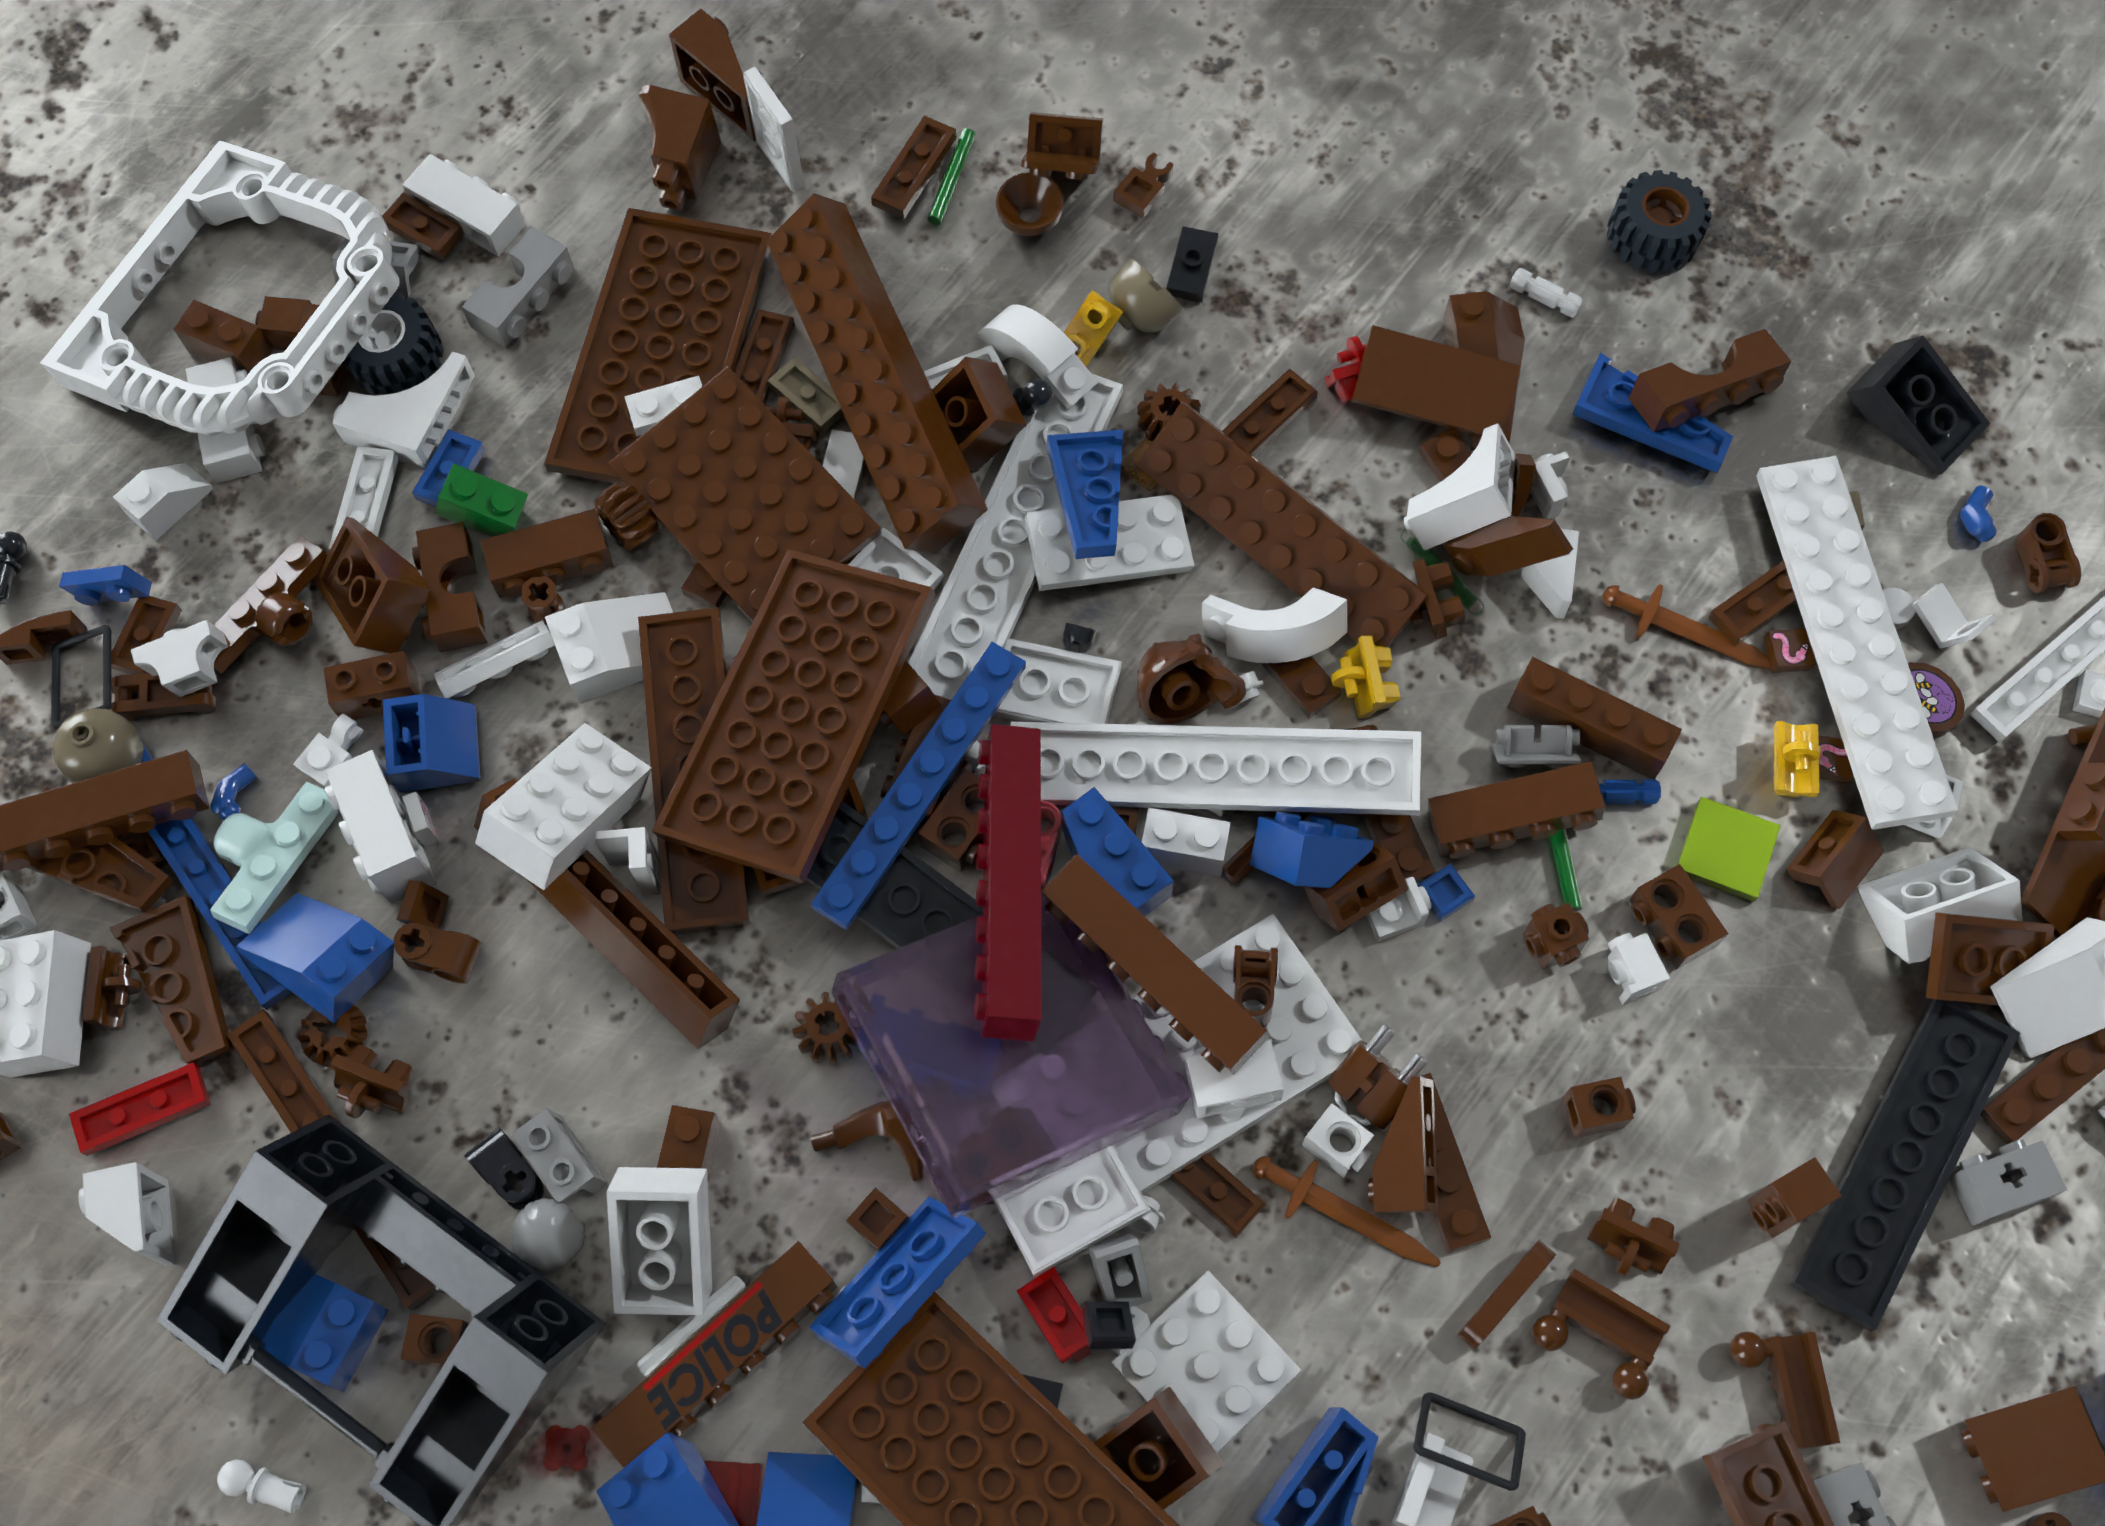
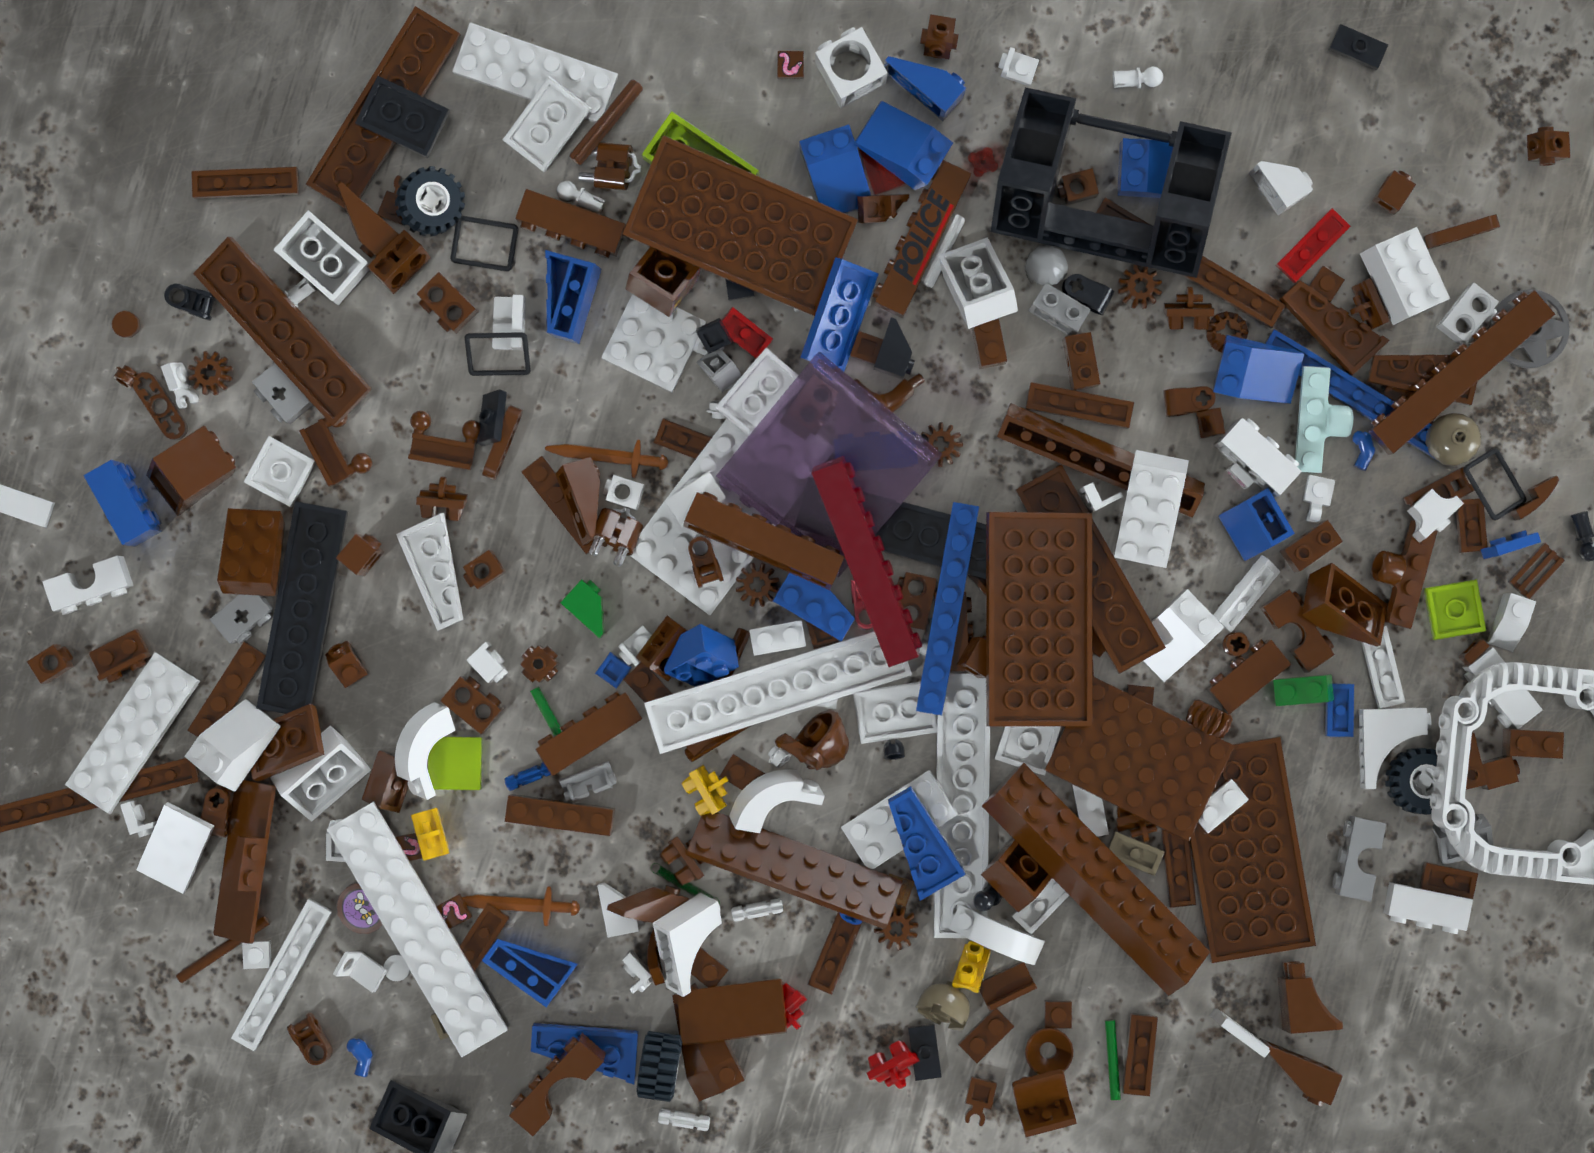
camera: 165 degrees right, 20 degrees up
none -> reddish brown brick [217,508,285,596]
none -> white plate [244,436,316,507]
none -> reddish brown bracket [325,641,367,688]
none -> white arch [395,702,455,800]
none -> white wing [396,513,464,631]
none -> black plate [477,389,507,446]
none -> blue wedge [482,939,578,1008]
none -> green slope [560,579,605,638]
none -> black wheel [636,1031,682,1102]
none -> white axle [731,898,783,922]
none -> reddish brown gear [736,563,780,607]
none -> reddish brown slope [857,194,909,223]
none -> red hips [867,1041,920,1089]
none -> black slope [873,317,915,380]
none -> reddish brown plate [958,1008,1014,1063]
none -> reddish brown panel [979,962,1037,1011]
none -> reddish brown plate [1025,382,1134,429]
none -> reddish brown plate [1044,1000,1072,1029]
none -> reddish brown brick [1062,332,1100,391]
none -> reddish brown gear [1117,265,1162,309]
none -> reddish brown plate [1309,266,1345,302]
none -> lime tile [1423,579,1486,640]
none -> reddish brown tile [1459,639,1489,665]
none -> reddish brown tile [1508,543,1565,599]

